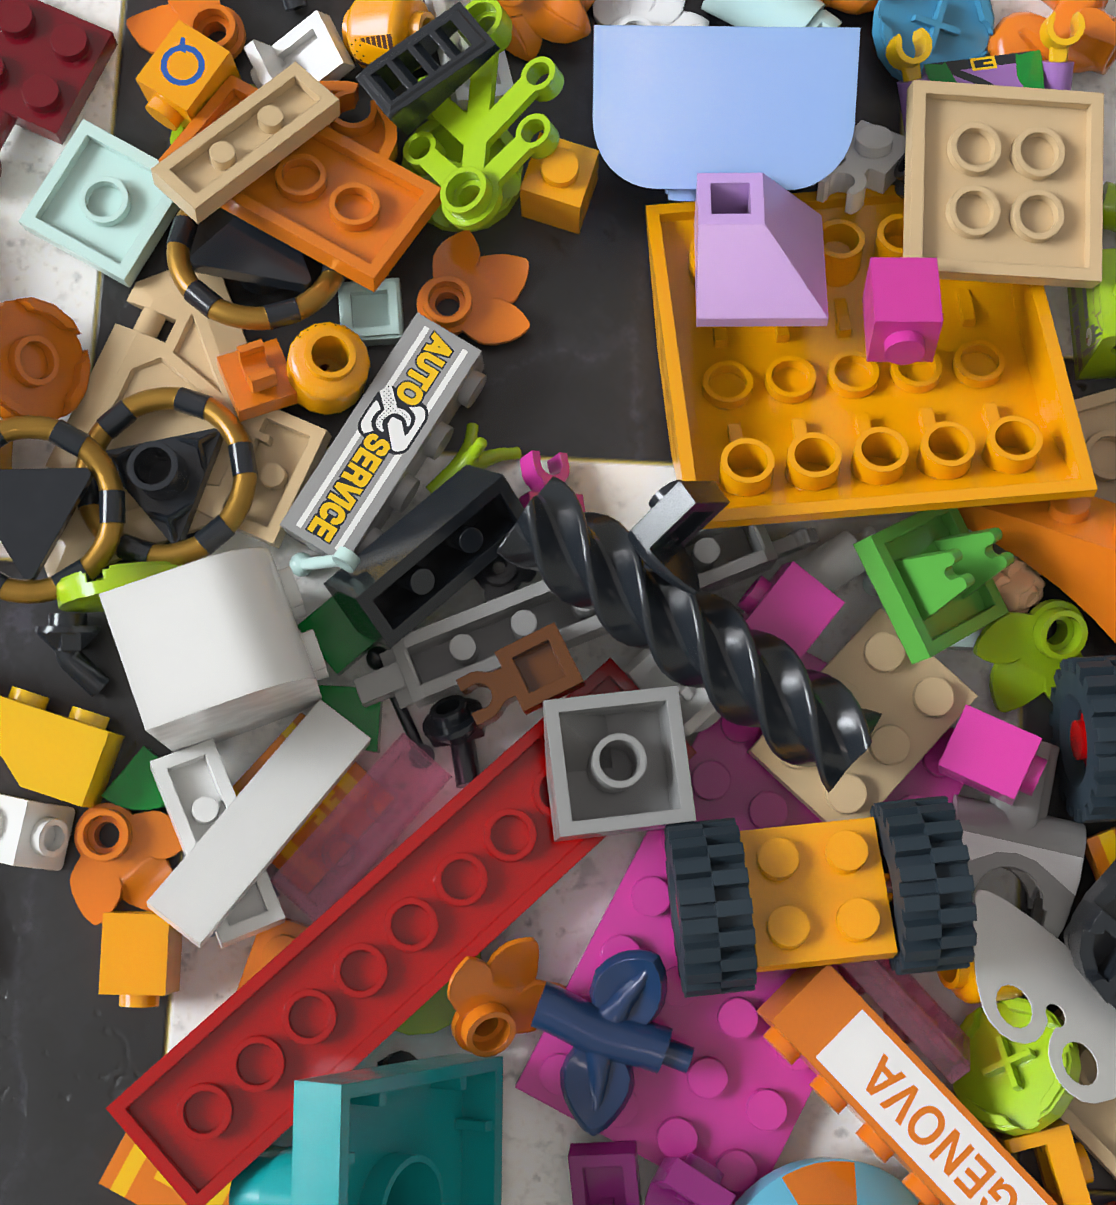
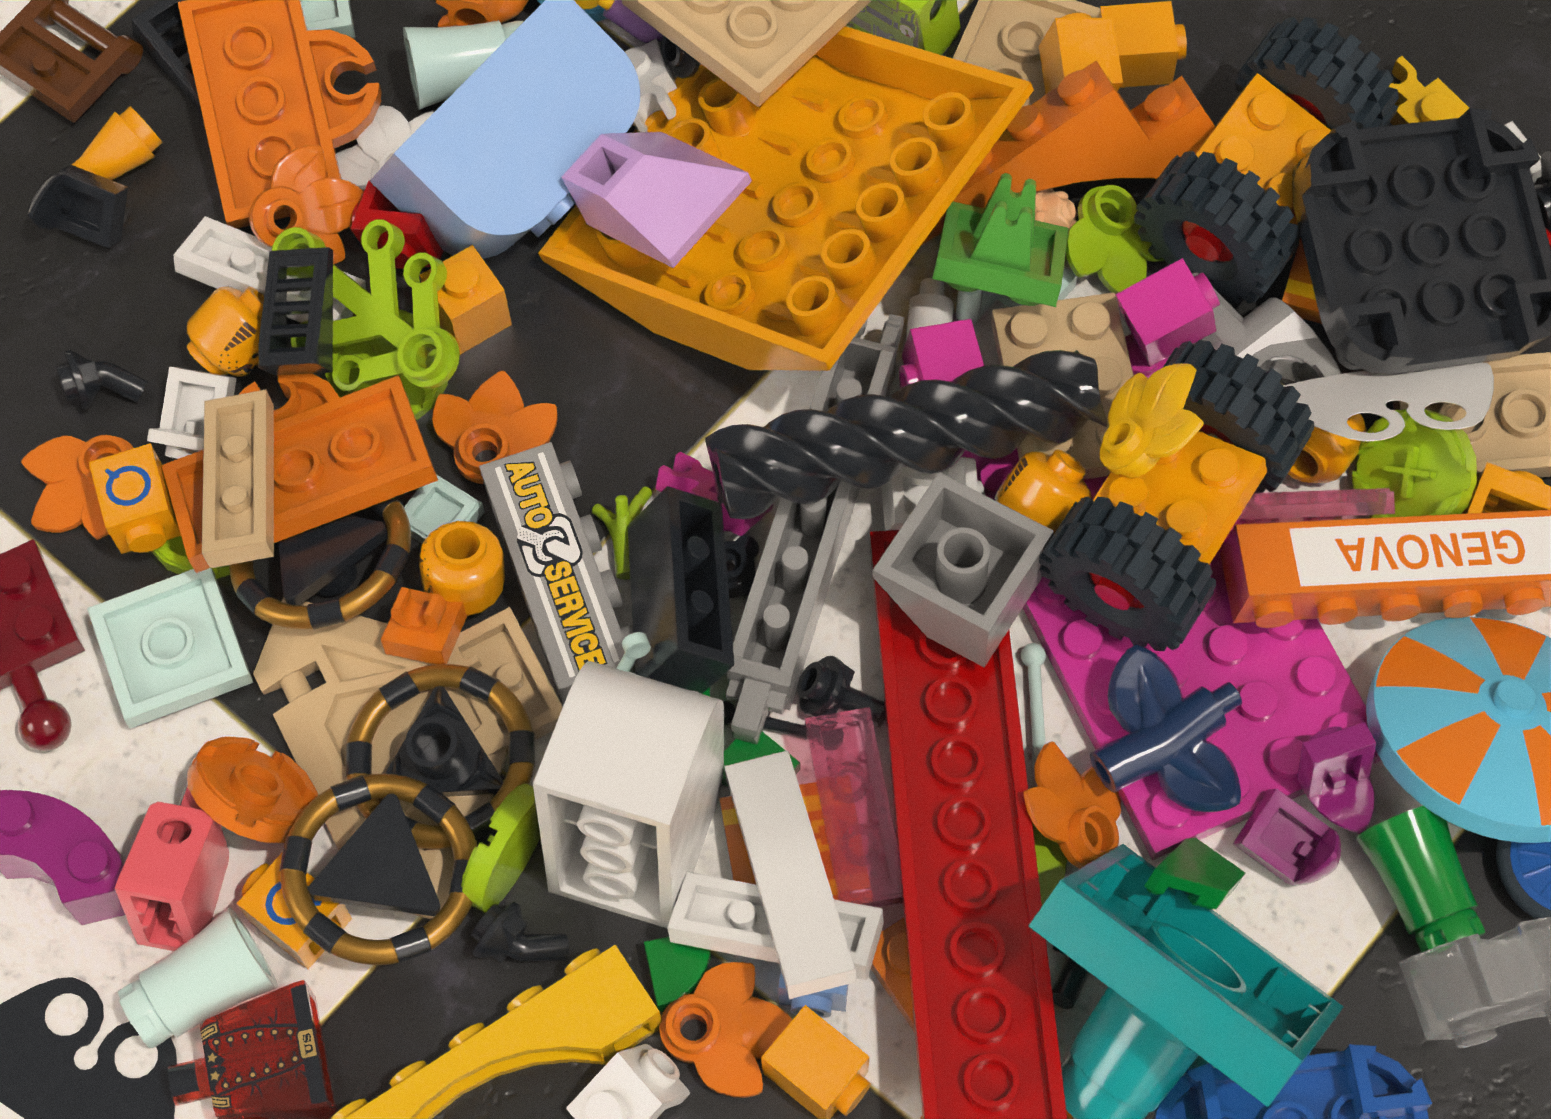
camera: 50 degrees left, 15 degrees down
reddish brown plate [456,622,586,729] -> none
black plate [628,480,730,595] -> none
dark pink brick [862,257,943,365] -> none
none -> red bracket [350,180,443,269]
none -> light orange head [995,449,1092,535]
none -> light aqua hinge [1021,643,1046,770]
none -> yellow plate [1099,363,1204,478]
none -> green tile [1144,838,1246,910]

